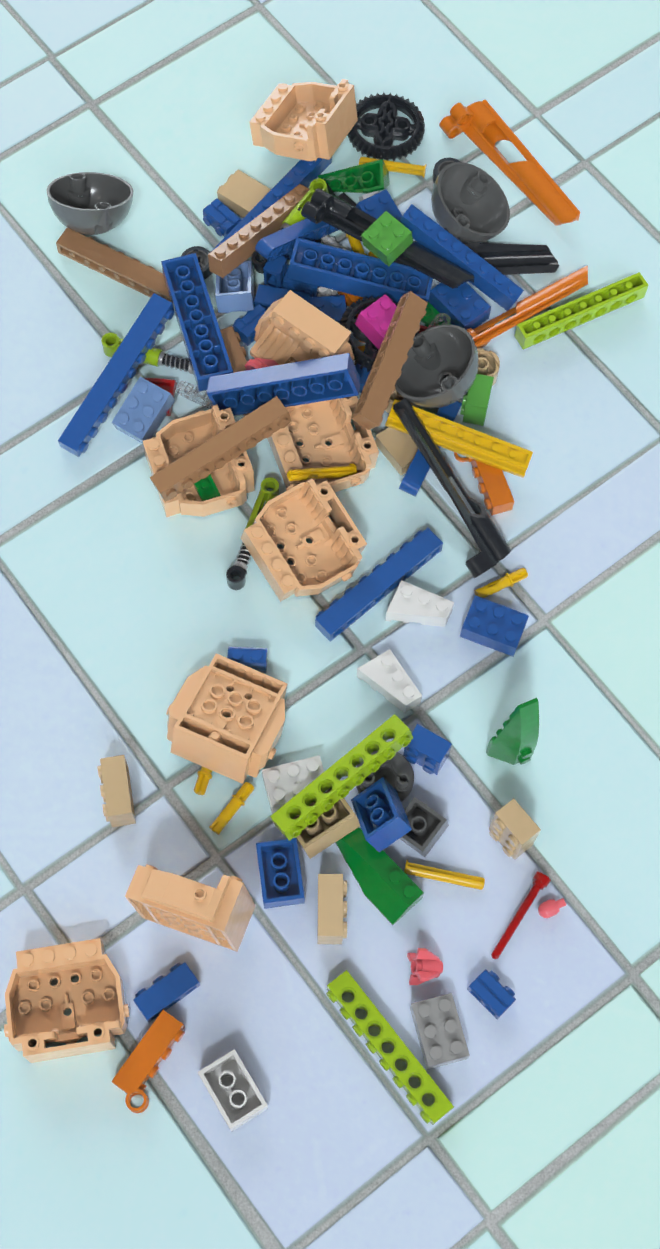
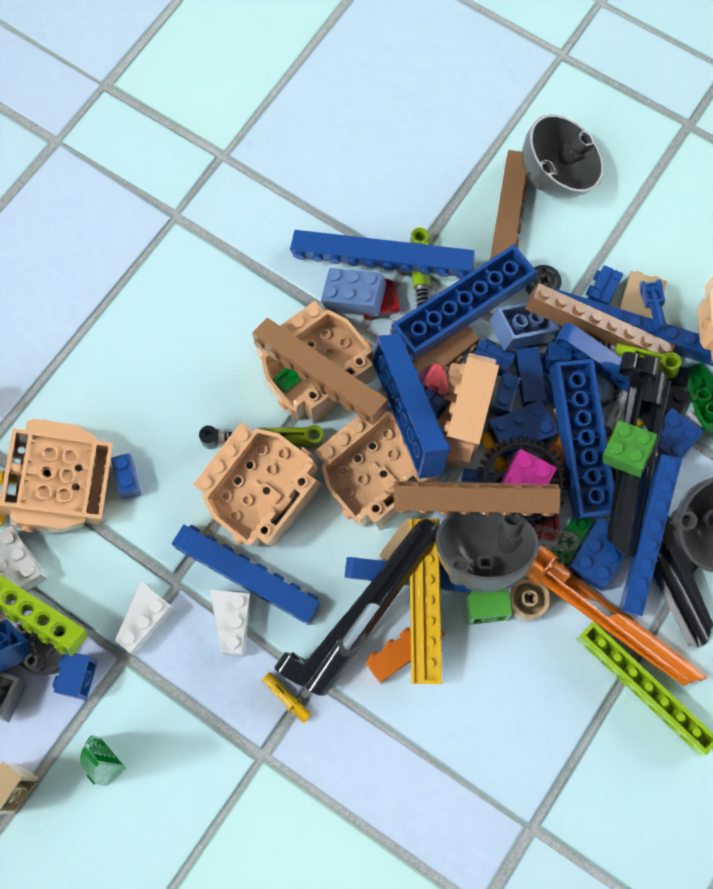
camera: 75 degrees right, 5 degrees up
yellow axle [287,463,357,481] -> none
blue brick [460,595,529,657] -> none
none -> blue connector [639,279,666,330]

